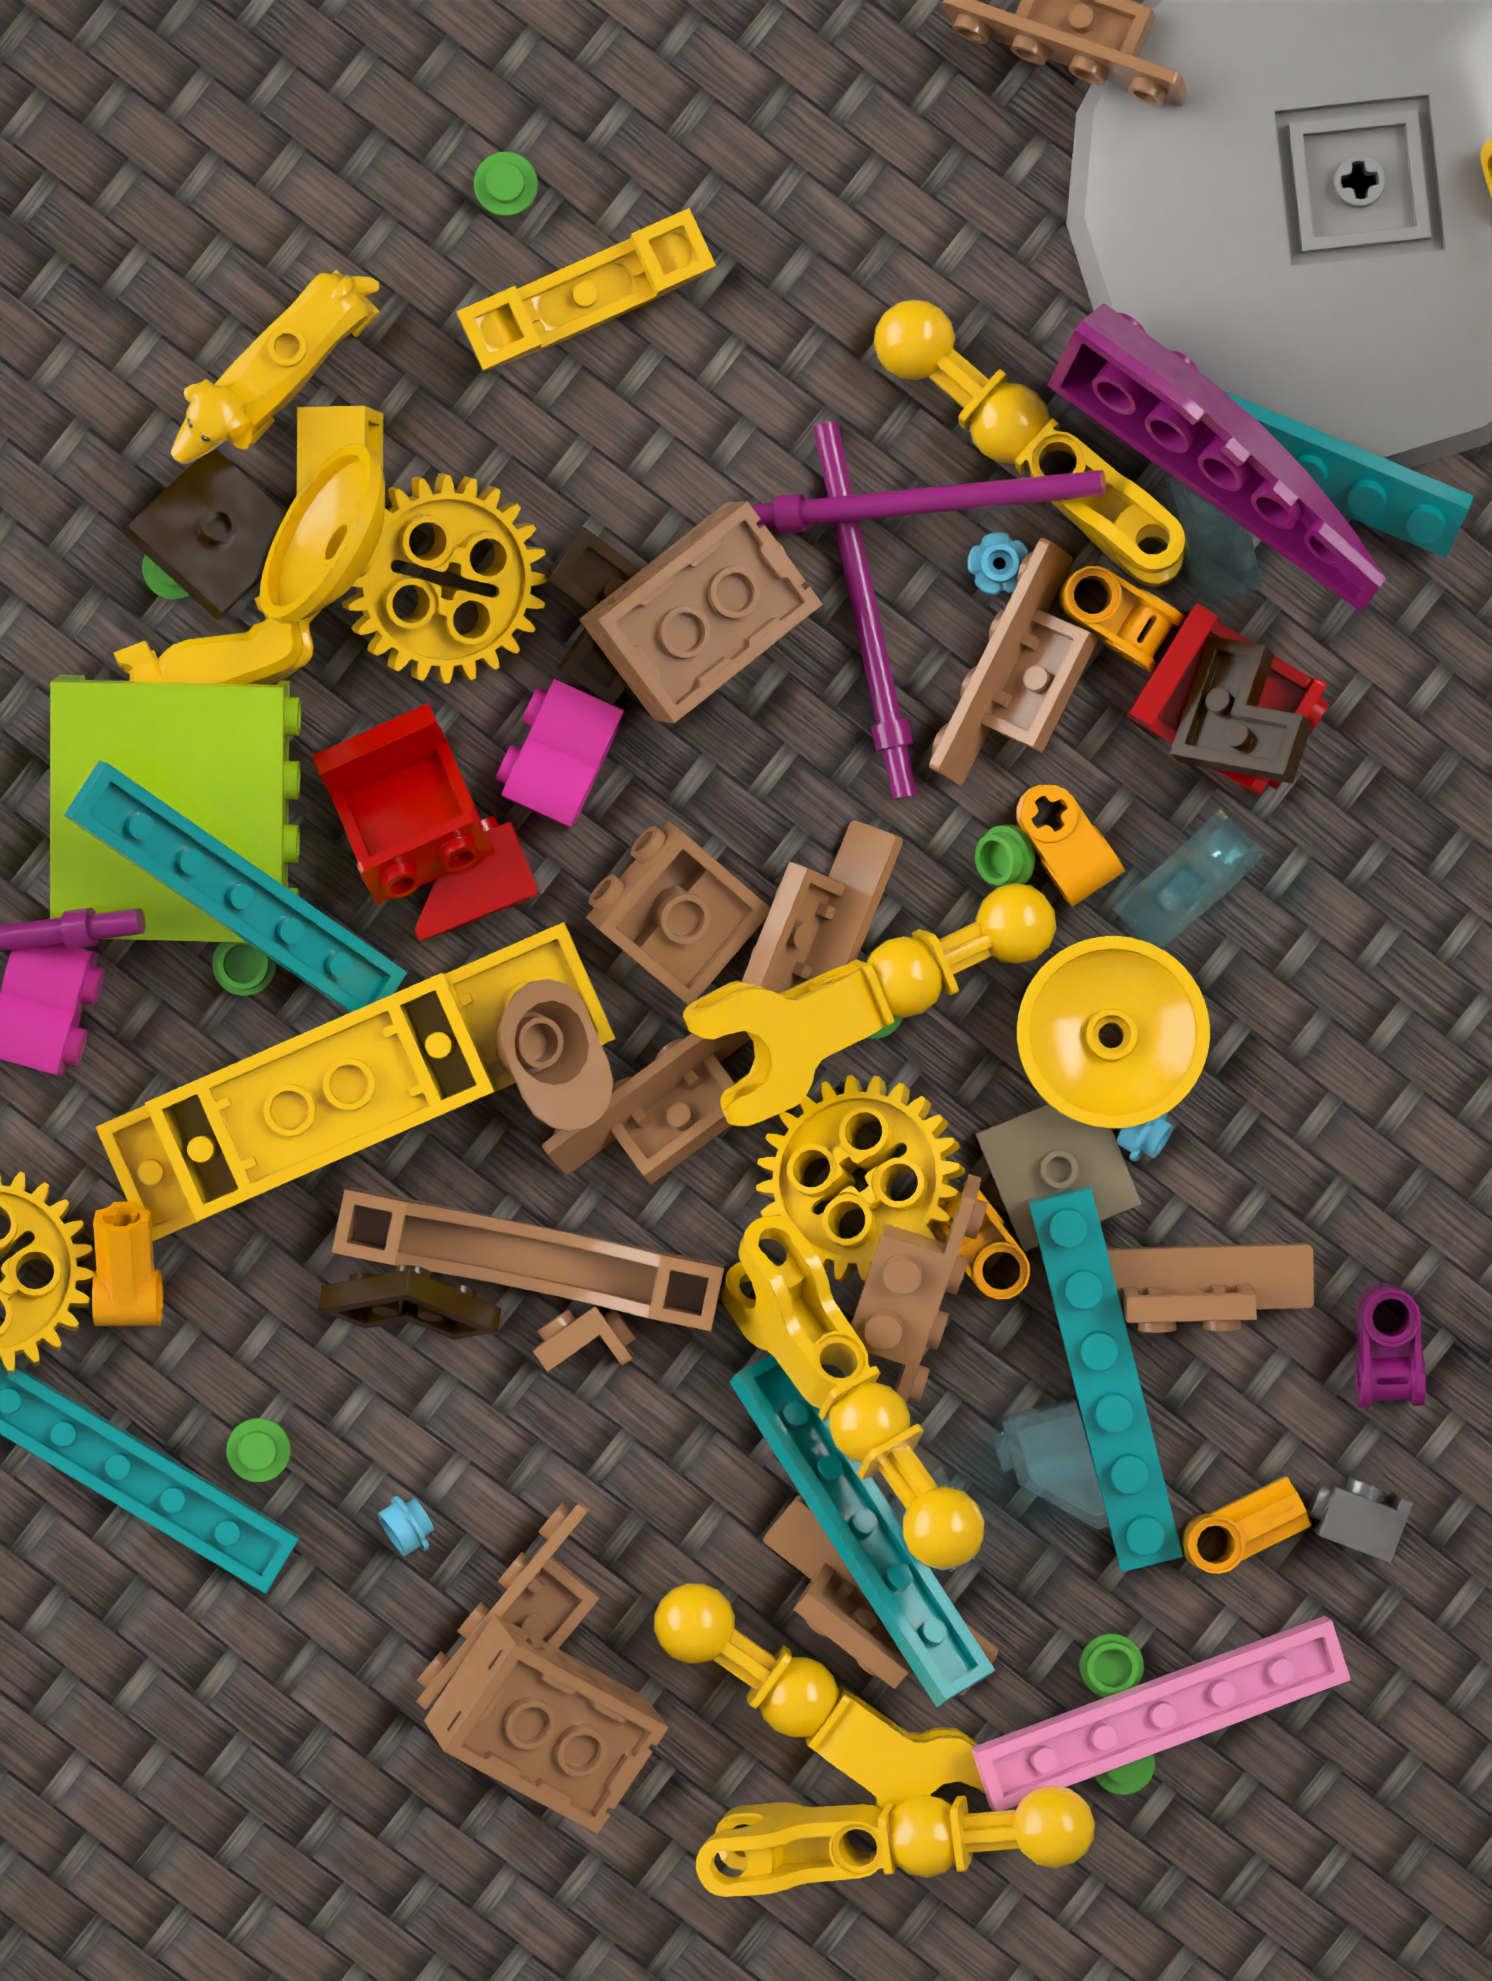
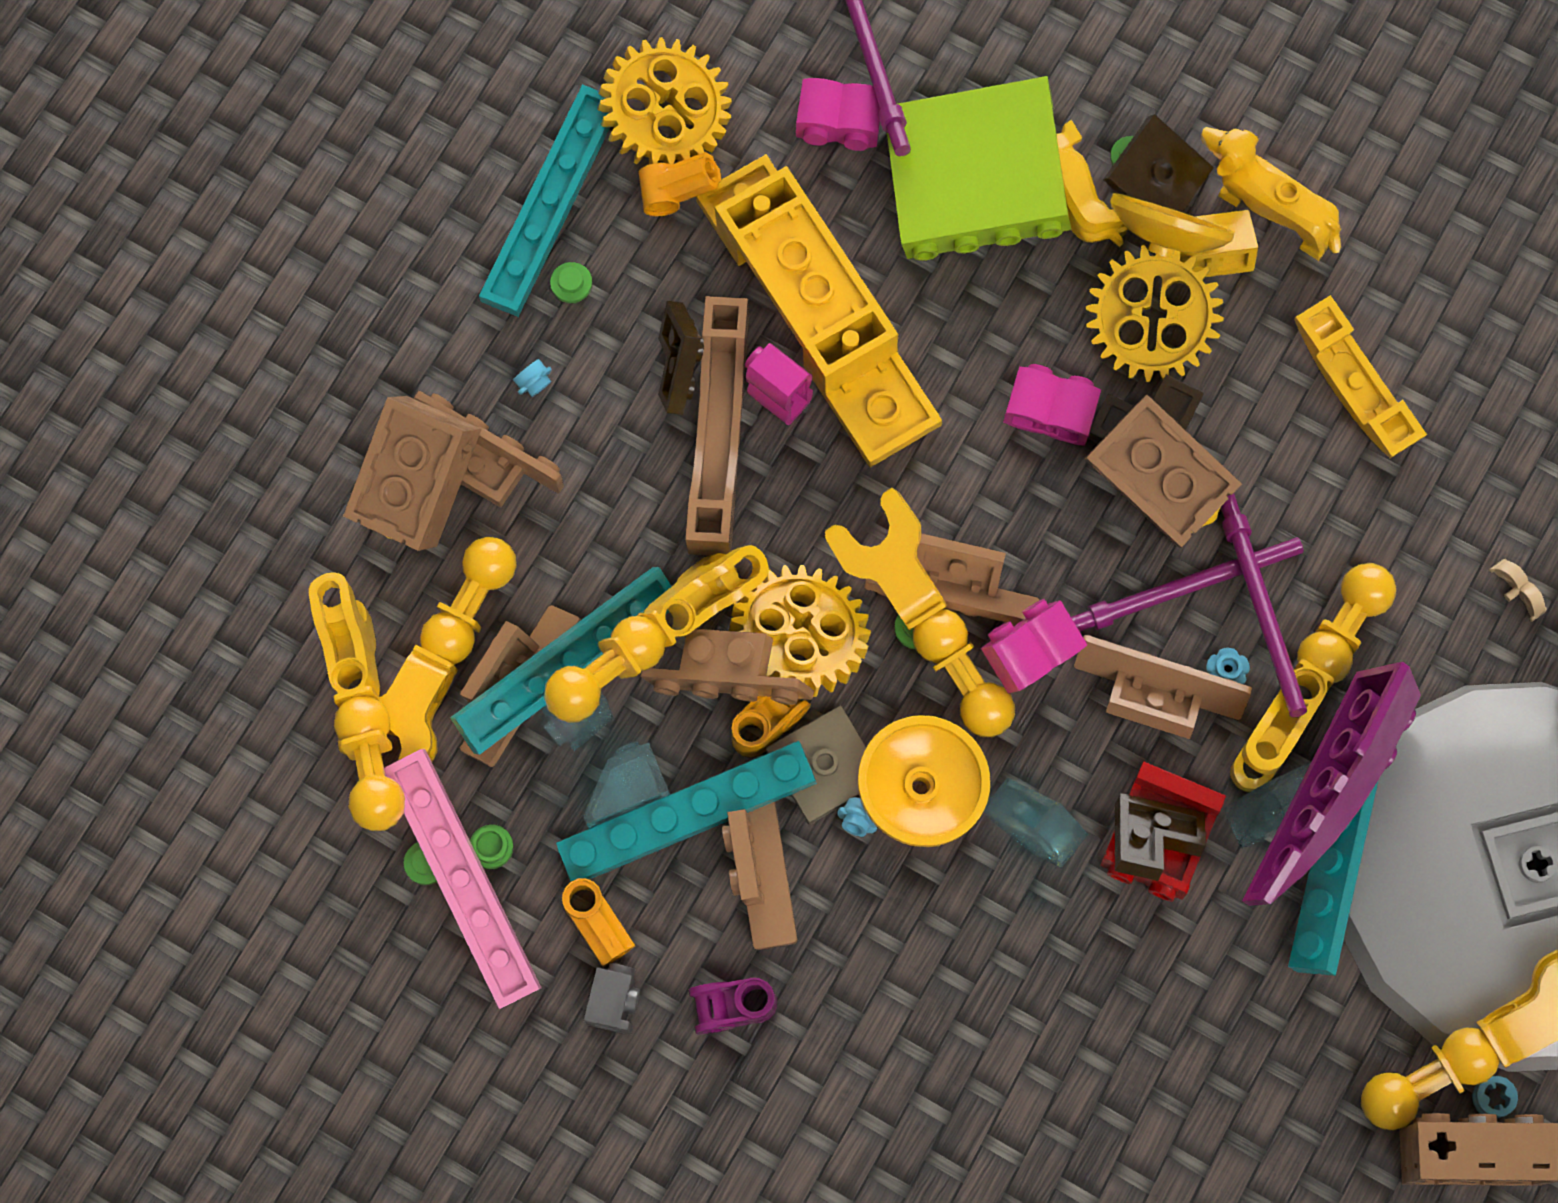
camera: 90 degrees right, 15 degrees down
teal plate [63,761,407,1013] -> none
bright green plate [212,942,277,996] -> none
red panel [312,703,495,905] -> none
red slope [415,816,542,942] -> none
bright green plate [474,152,538,217] -> none
medium nougat piece [495,979,613,1132] -> none
medium nougat bracket [533,1305,636,1372] -> none
medium nougat bracket [542,1031,751,1184] -> none
medium nougat plate [586,821,771,1005] -> none
bright green plate [975,824,1035,887] -> none
light orange piece [1016,785,1125,908] -> none
light orange piece [1059,566,1185,672] -> none
none -> dark pink brick [745,343,813,425]
none -> dark pink brick [981,599,1087,693]
none -> tan piece [1489,559,1547,622]

